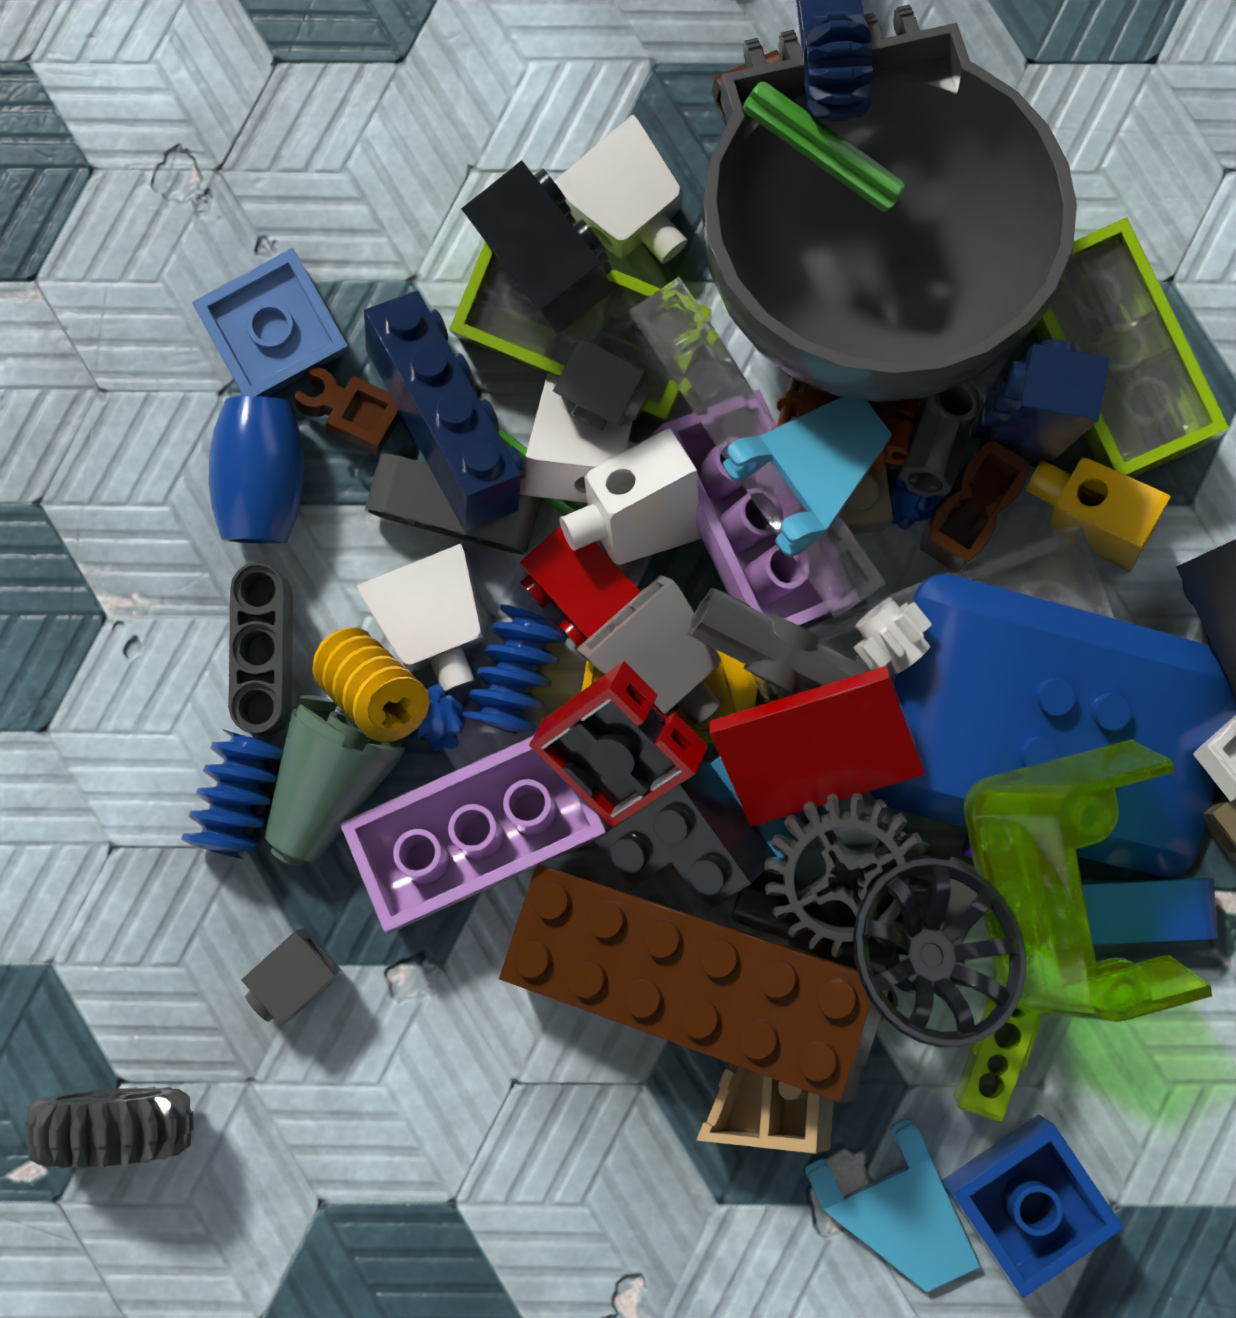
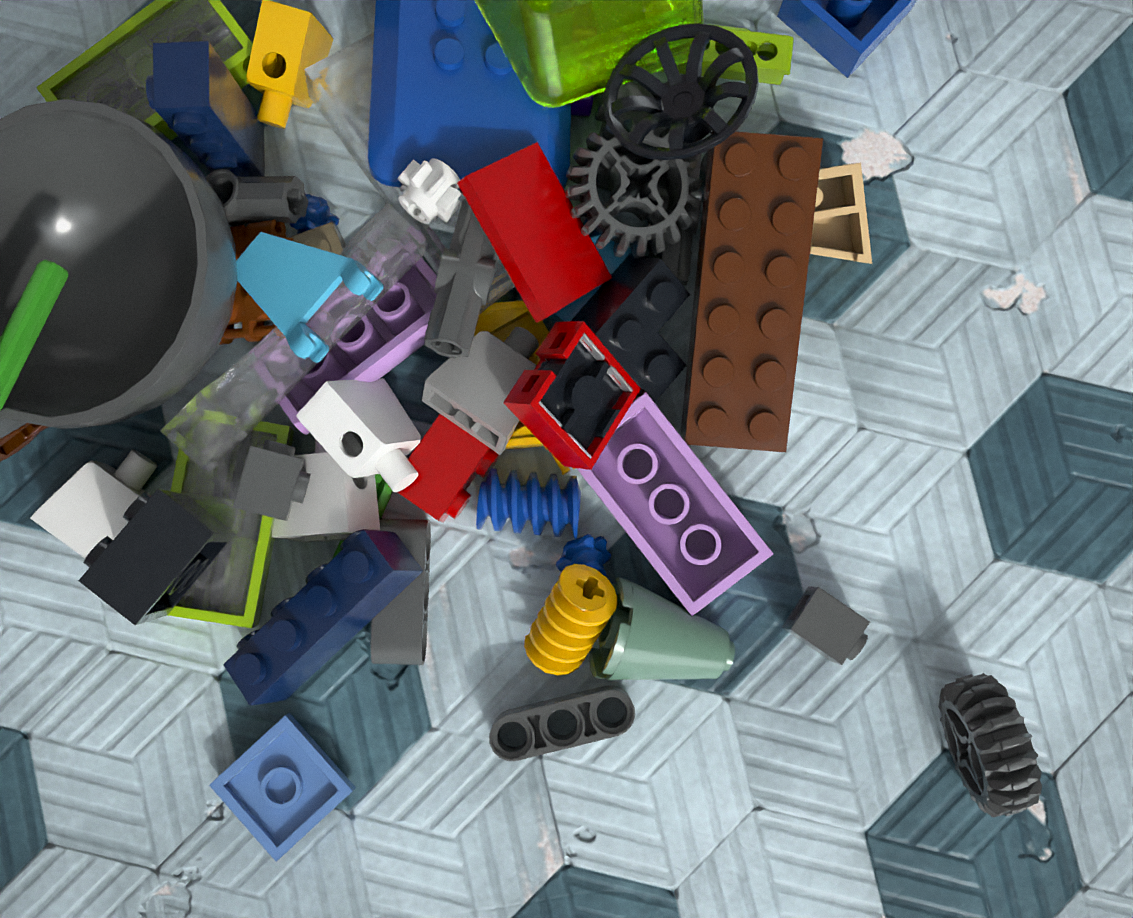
camera: 105 degrees left, 0 degrees up
blue piece [181,729,284,859] -> none
blue piece [208,396,304,544] -> none
reddish brown plate [294,367,401,456] -> none
white torso [356,544,486,693] -> none
medium azure flag [805,1118,981,1292] -> none
reddish brown brick [920,440,1029,571] -> none

